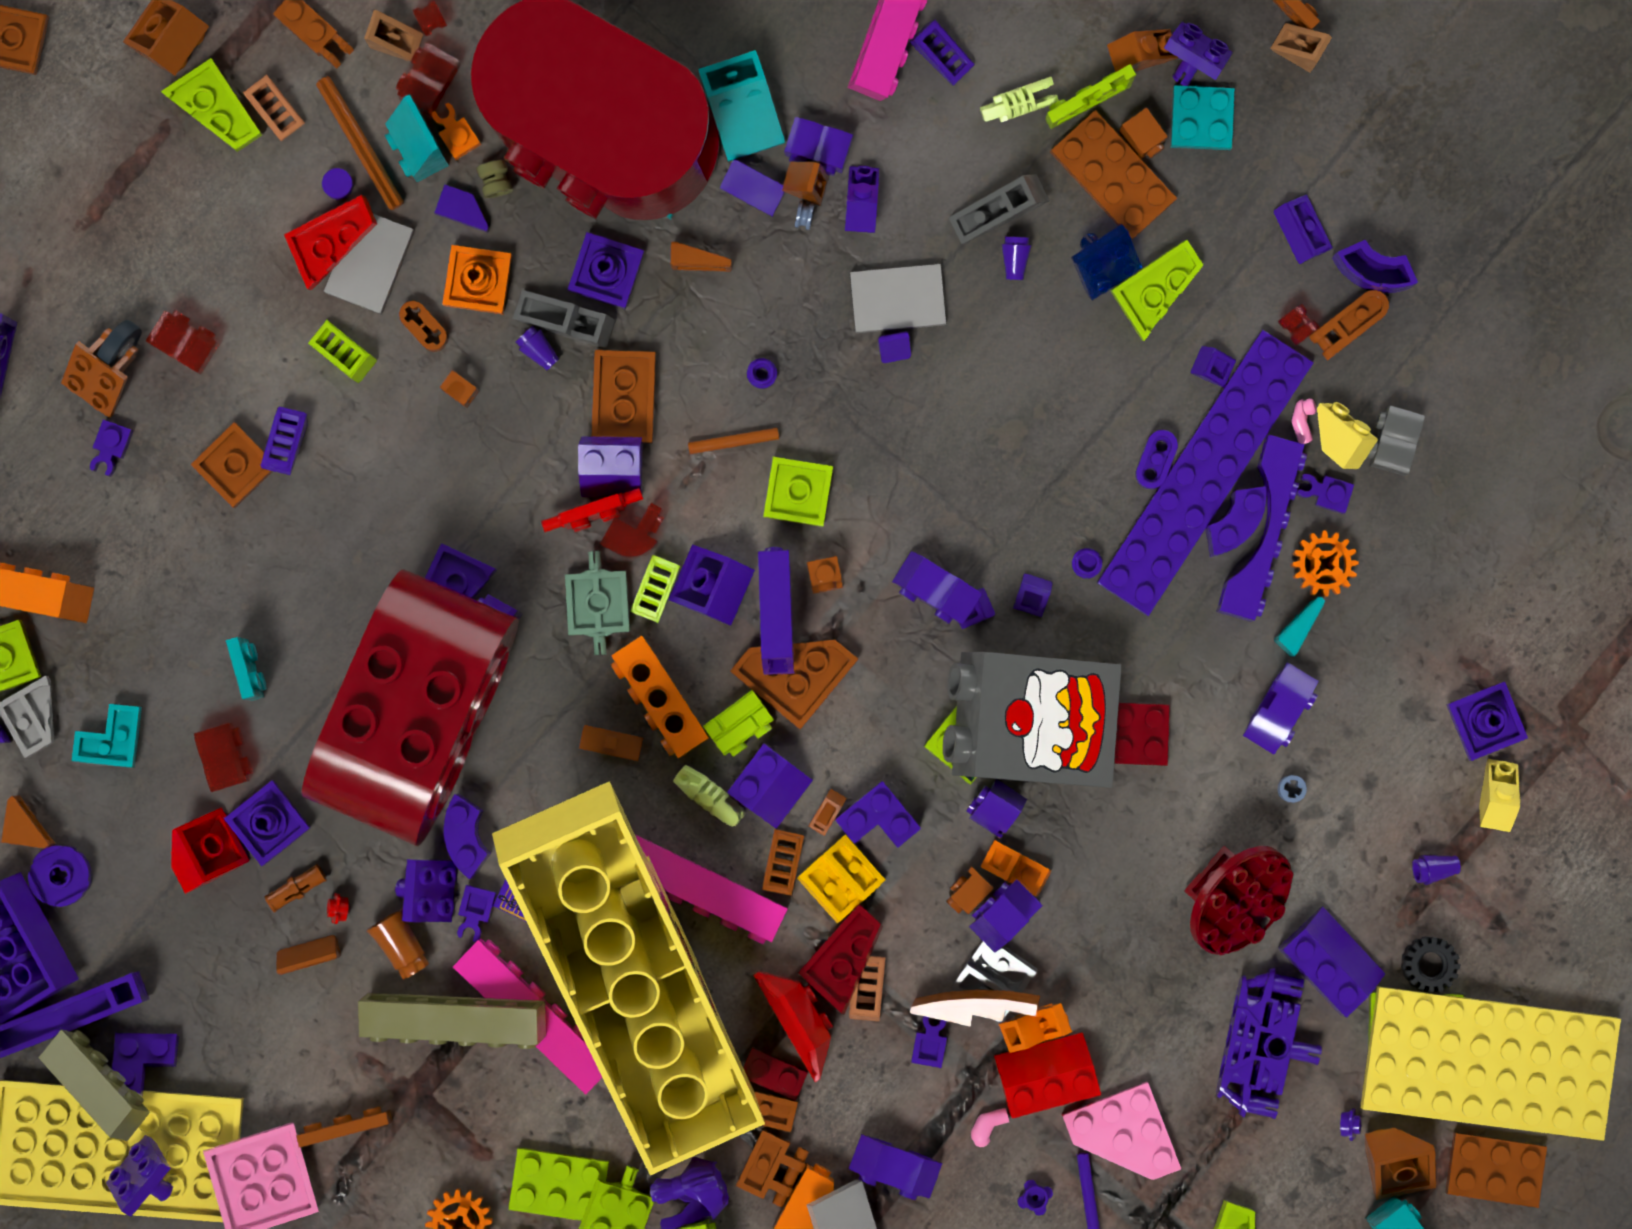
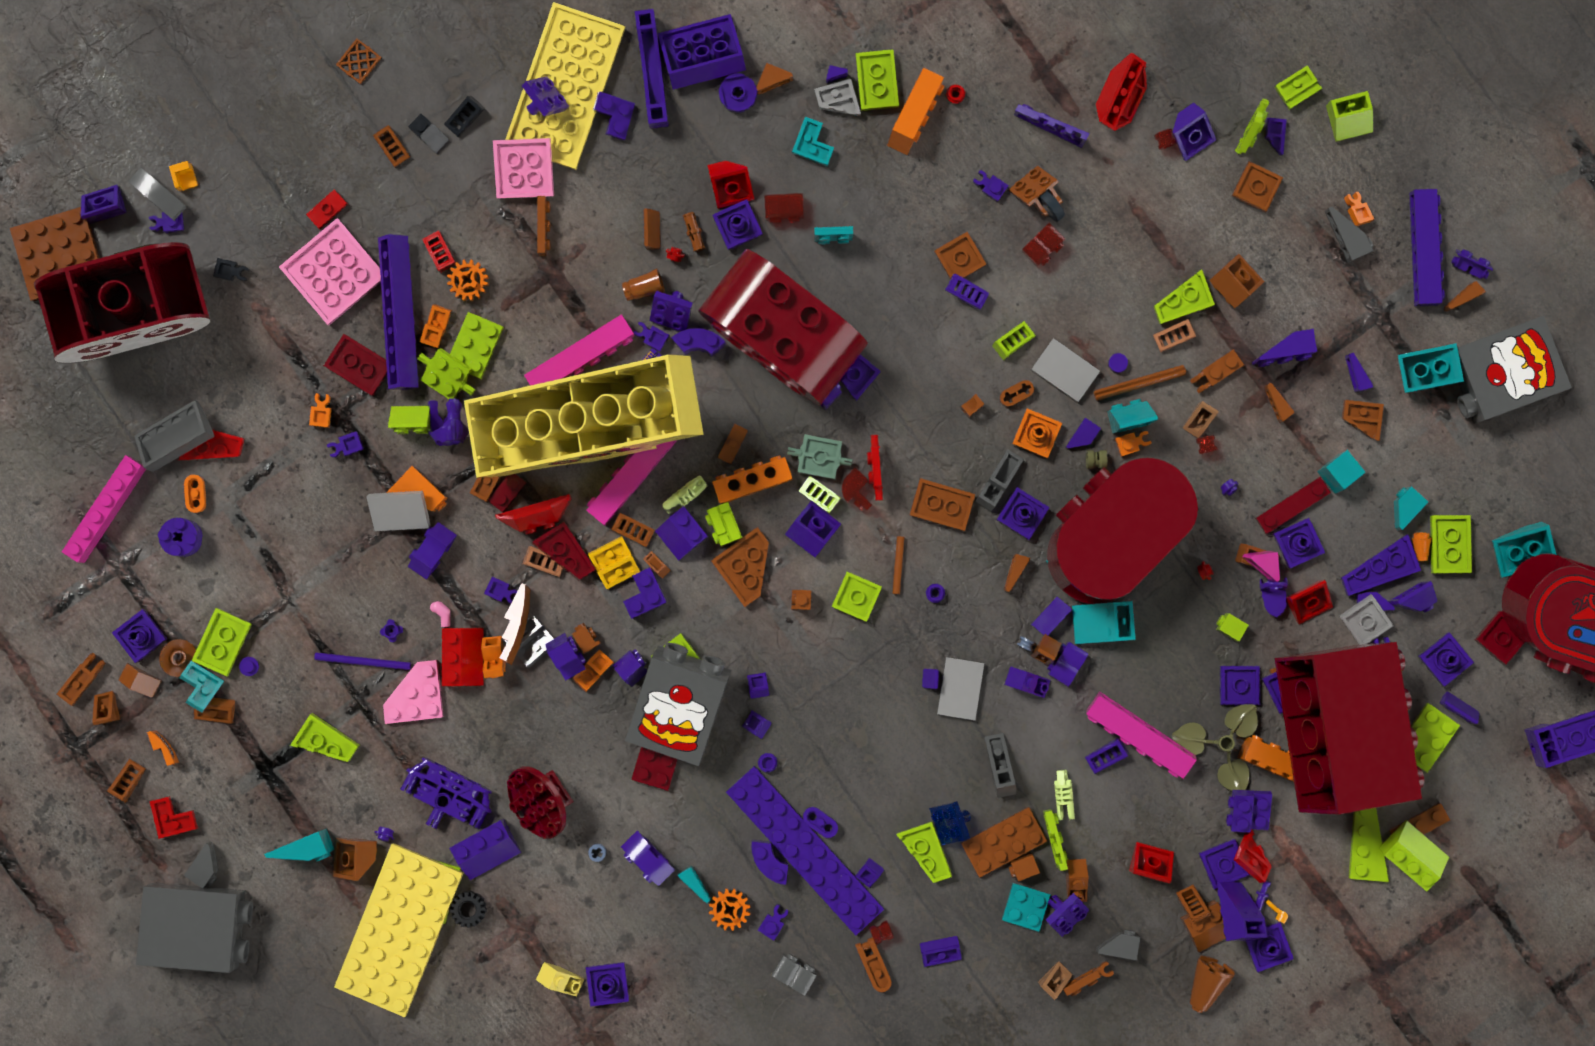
camera: 110 degrees right, 0 degrees up
olive brick [39,1029,150,1141] -> none
red wing [284,195,377,290] -> none
olive brick [358,993,546,1049] -> none
clear red brick [396,43,461,117] -> none
dark purple cone [516,326,560,371] -> none
dark purple slope [578,436,642,497] -> none
dark orange plate [736,1129,809,1208] -> none
dark purple brick [758,547,794,675] -> none
dark purple brick [892,551,982,625] -> none
dark purple cone [1001,237,1032,280] -> none
dark purple arch [1216,435,1307,622] -> none
bright pink arm [1291,398,1317,444] -> none
light yellow slope [1317,402,1378,469] -> none
dark purple brick [1332,240,1418,293] -> none
dark purple cone [1412,855,1461,885] -> none
dark orange plate [1445,1132,1547,1208] -> none

